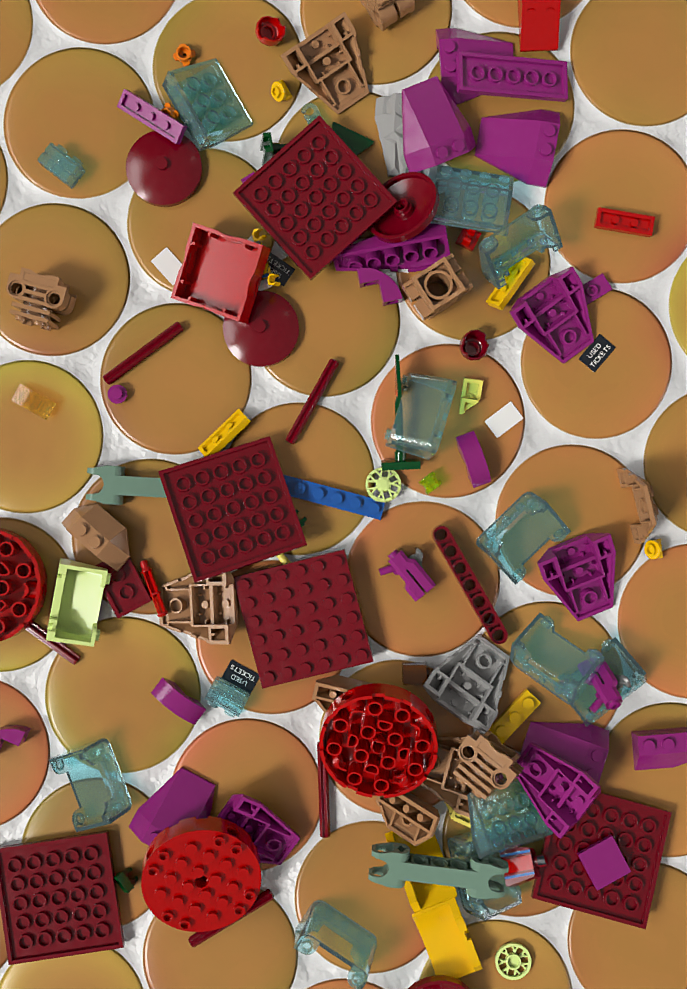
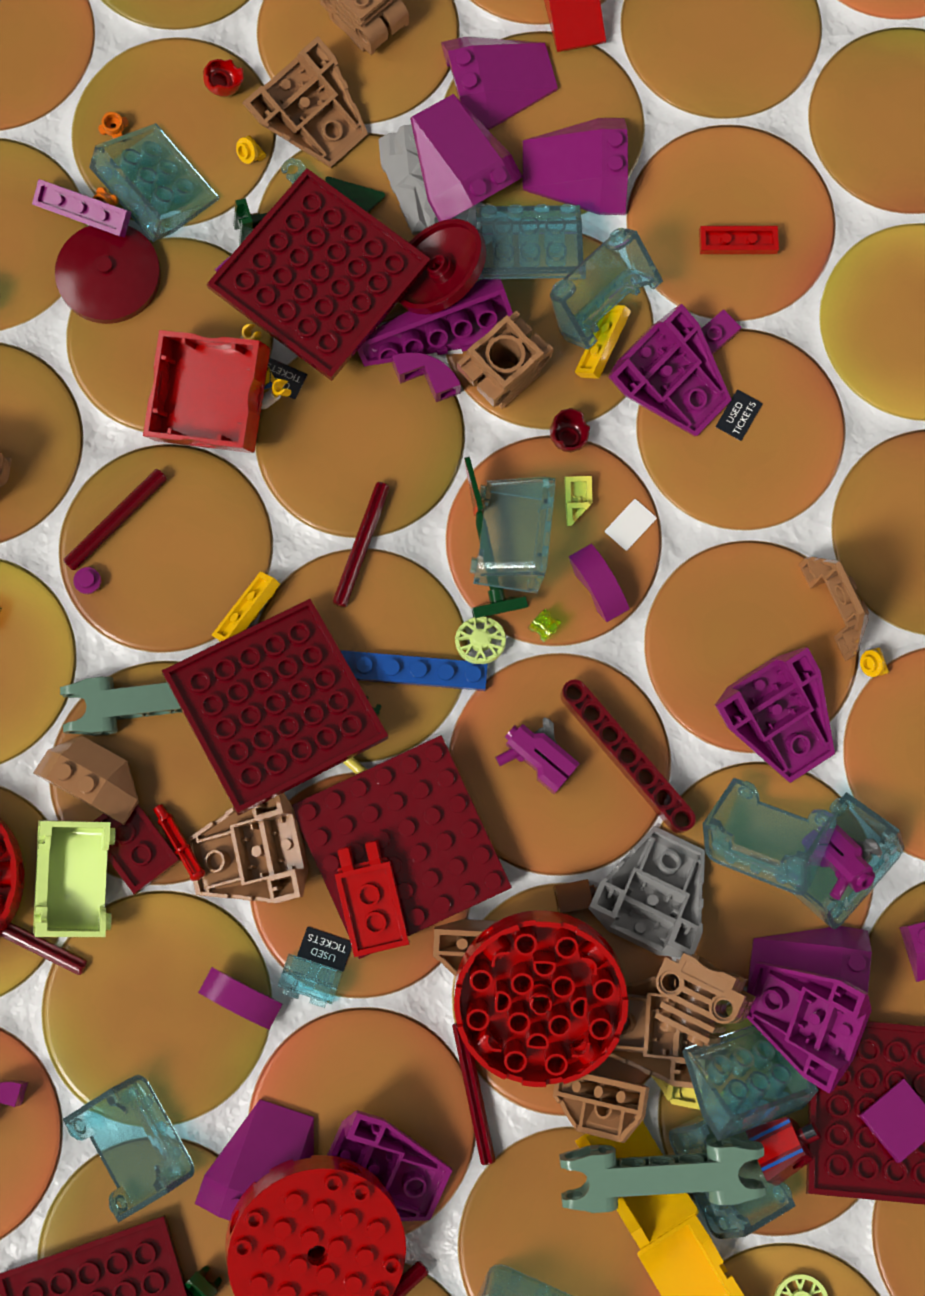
camera: 15 degrees left, 10 degrees down
white sticker [151,247,182,285] -> none
dark red dish [223,290,299,367] -> none
red tile [455,225,482,252] -> none
magenta plate [456,51,568,102] -> none
clear light blue windscreen [476,492,571,585] -> none
yellow plate [489,689,541,744] -> none
none -> red tile [334,839,410,957]

